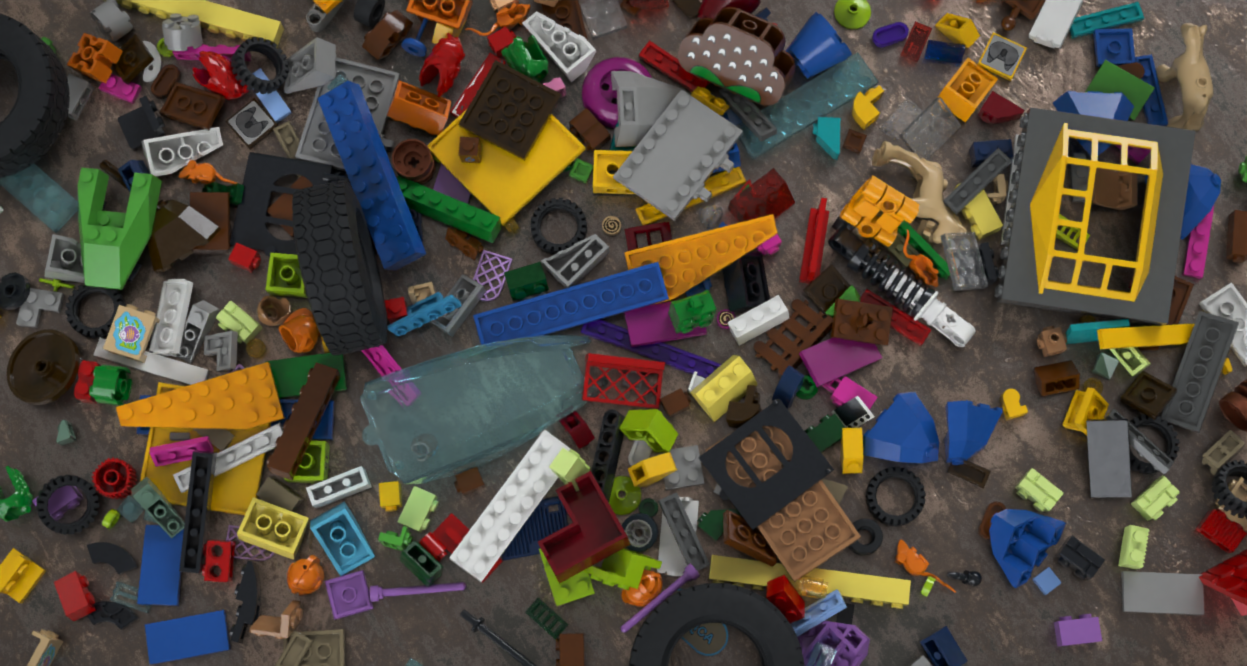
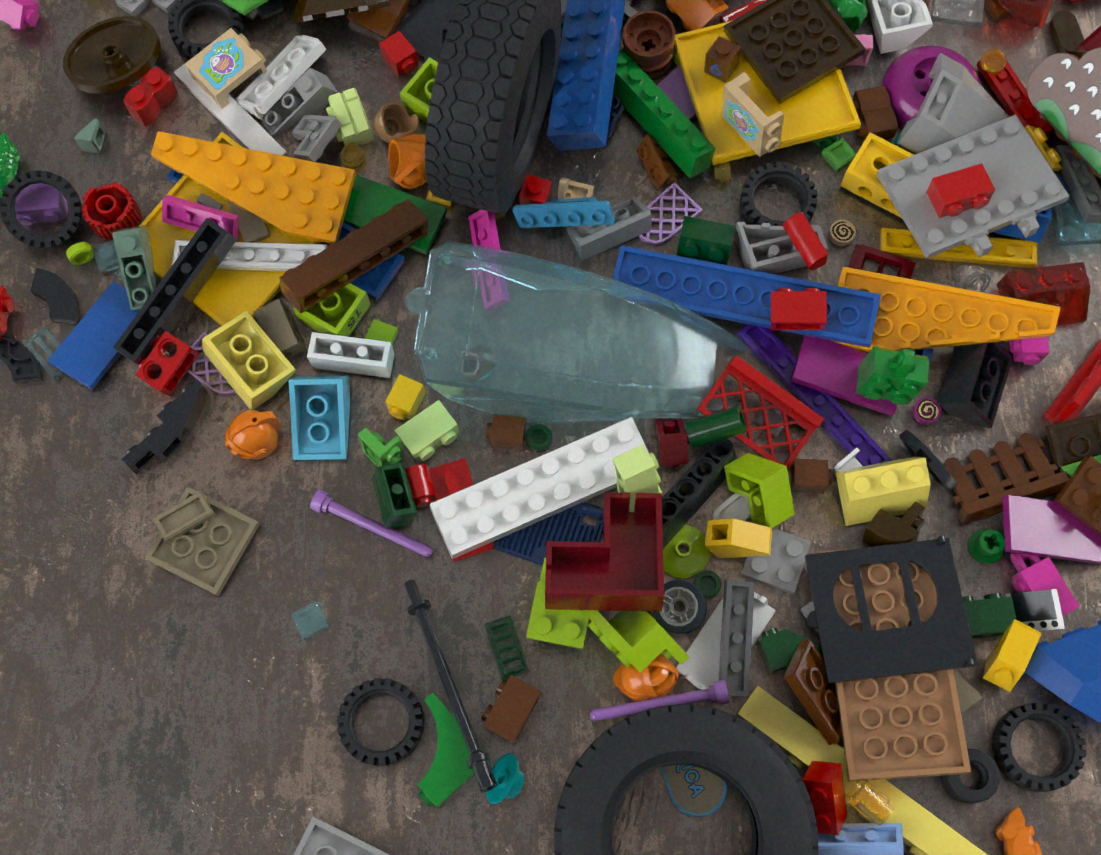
camera: 30 degrees right, 5 degrees down
green brick [89,365,132,406] -> none
blue tile [145,610,231,665] -> none
medium nougat bracket [249,600,303,639] -> none
medium lavender tile [325,570,374,620] -> none
white brick [728,295,790,346] -> none
dark blue slope [772,365,804,409] -> none
none -> lime tile [364,319,399,345]
none -> dark green tile [526,424,552,452]
none -> dark green brick [685,406,747,448]
none -> tan panel [722,72,784,157]
none -> red brick [770,288,827,330]
none -> red brick [783,211,828,270]
none -> black tile [899,429,958,490]
none -> red brick [927,163,995,218]
none -> clear yellow plate [980,49,1006,74]

